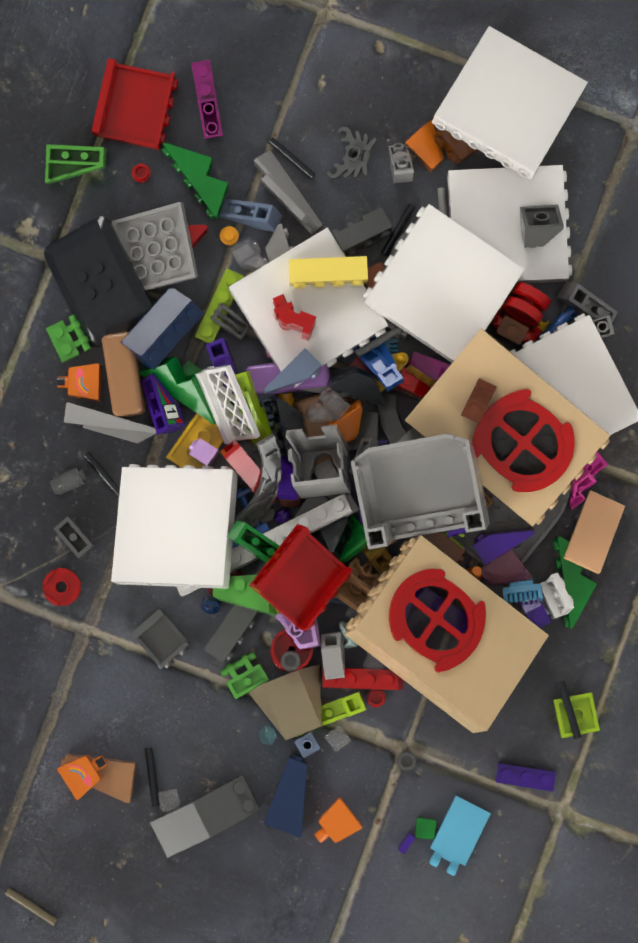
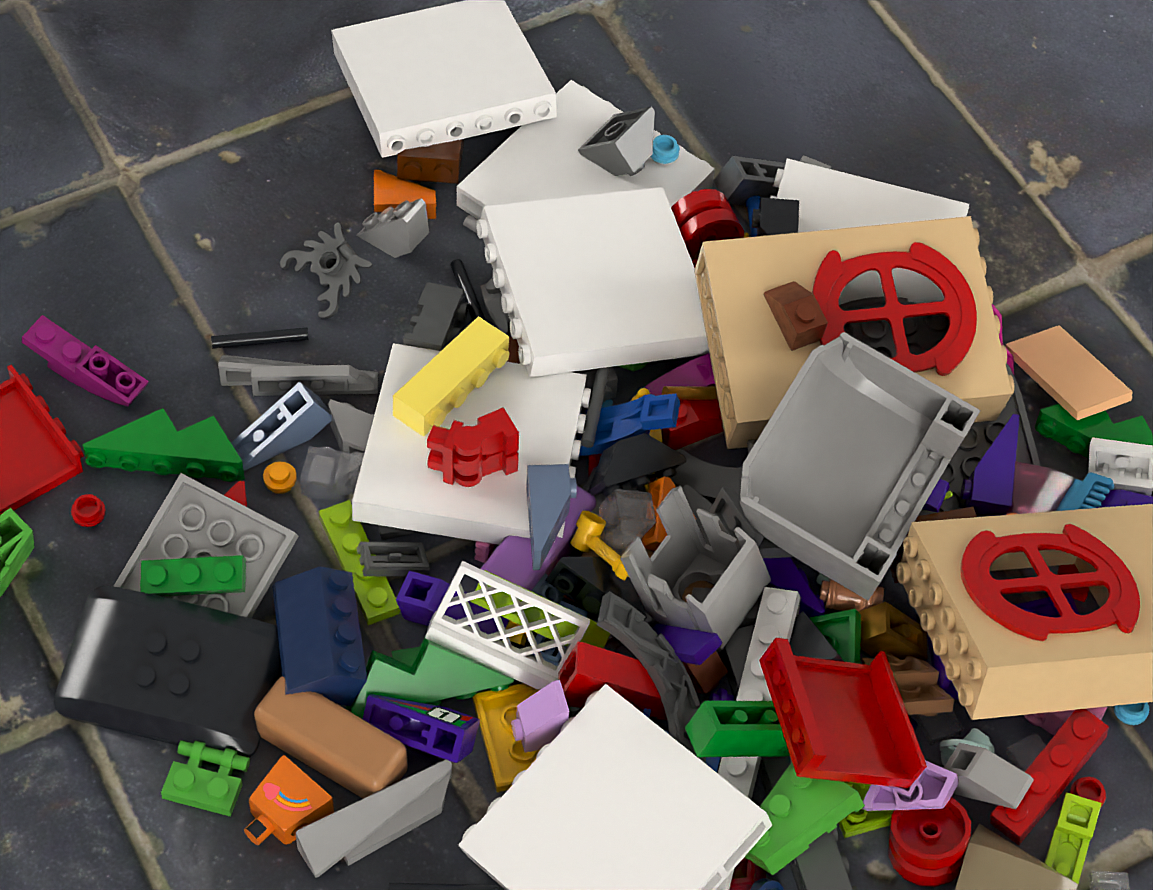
camera: 55 degrees left, 30 degrees down
dark grey tile [281,651,300,671] -> none
none -> green plate [140,555,246,596]
none -> yellow brick [570,510,629,581]
none -> medium azure plate [650,135,680,164]
none -> black slope [752,197,799,237]

